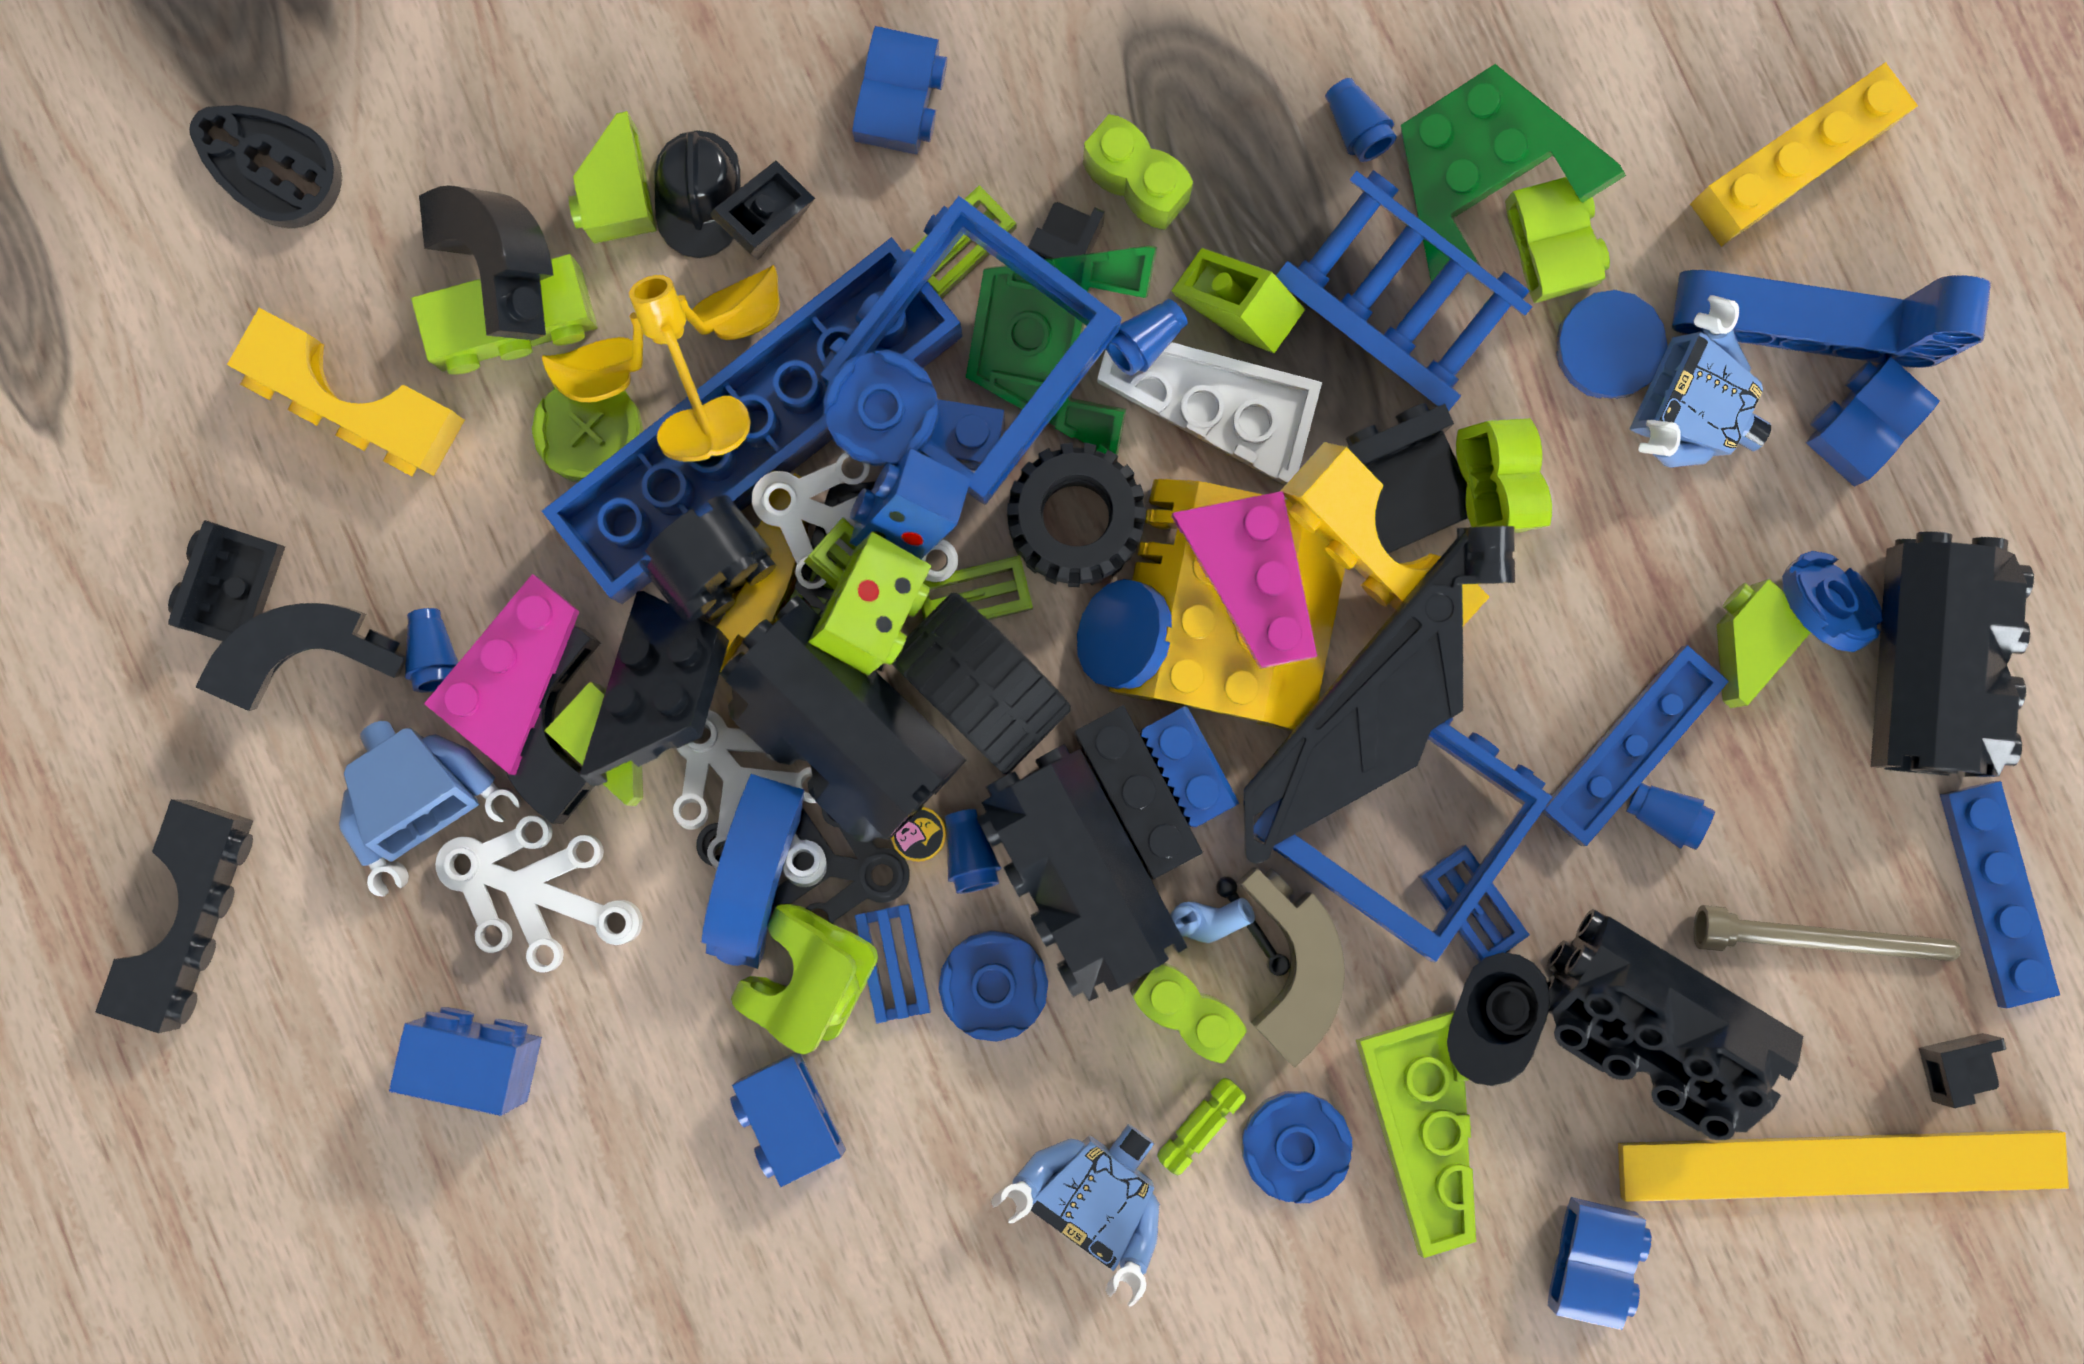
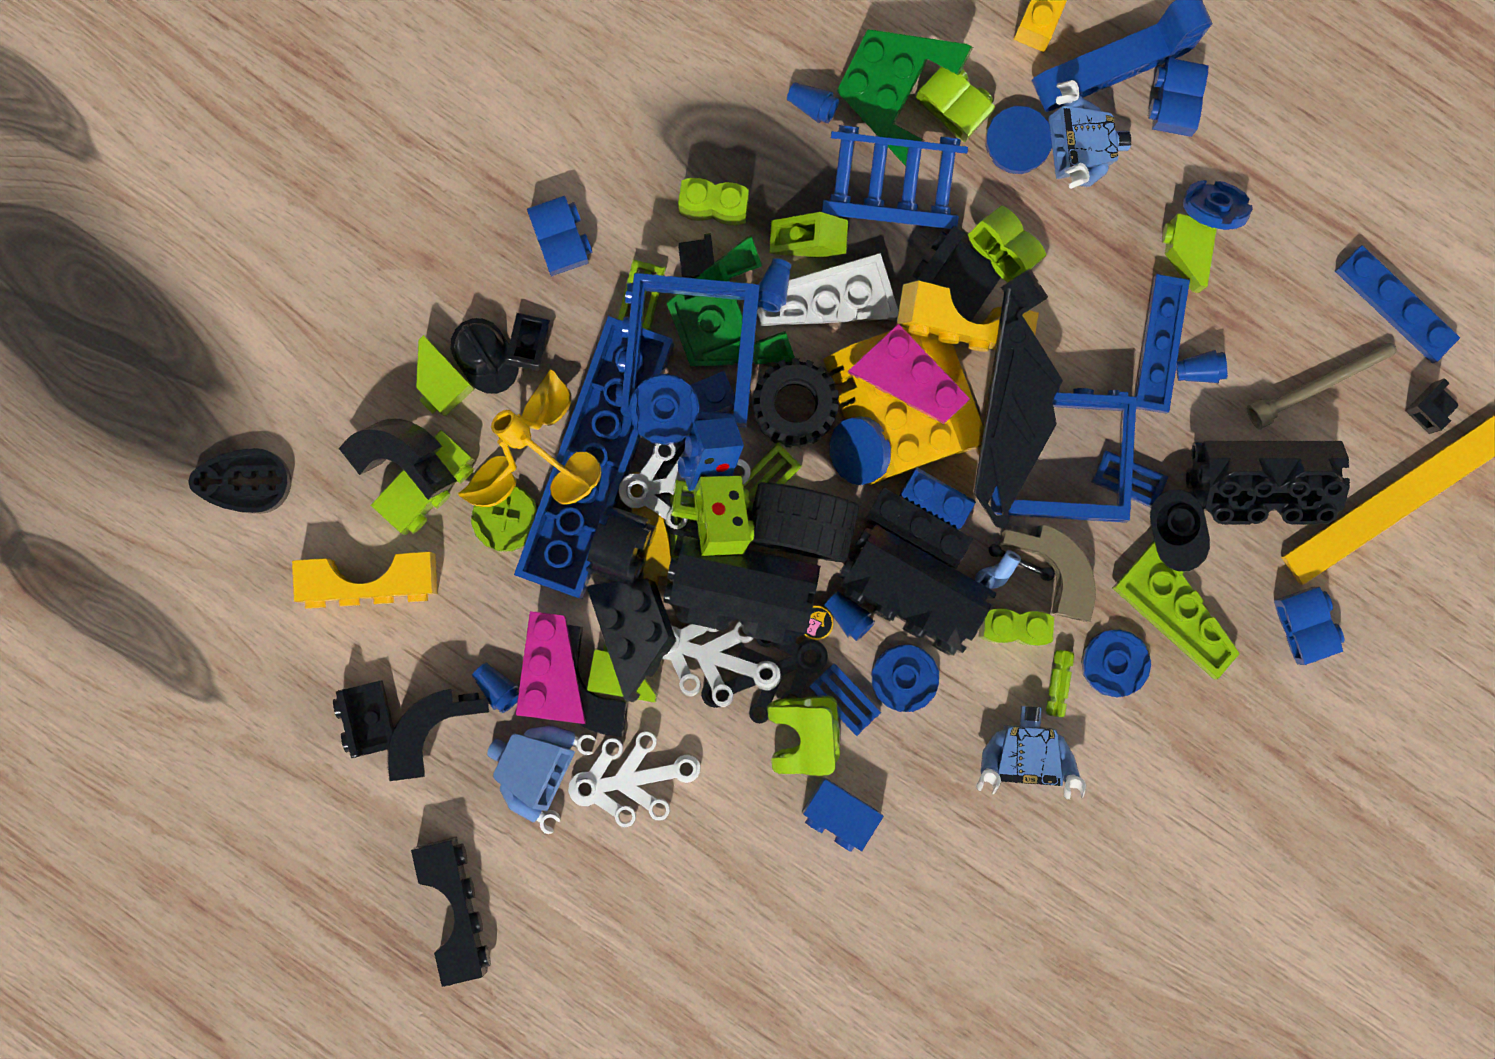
camera: 35 degrees left, 0 degrees up
blue brick [389,1007,542,1116] -> none
blue arch [701,774,805,969] -> none
black brick [1870,531,2034,778] -> none

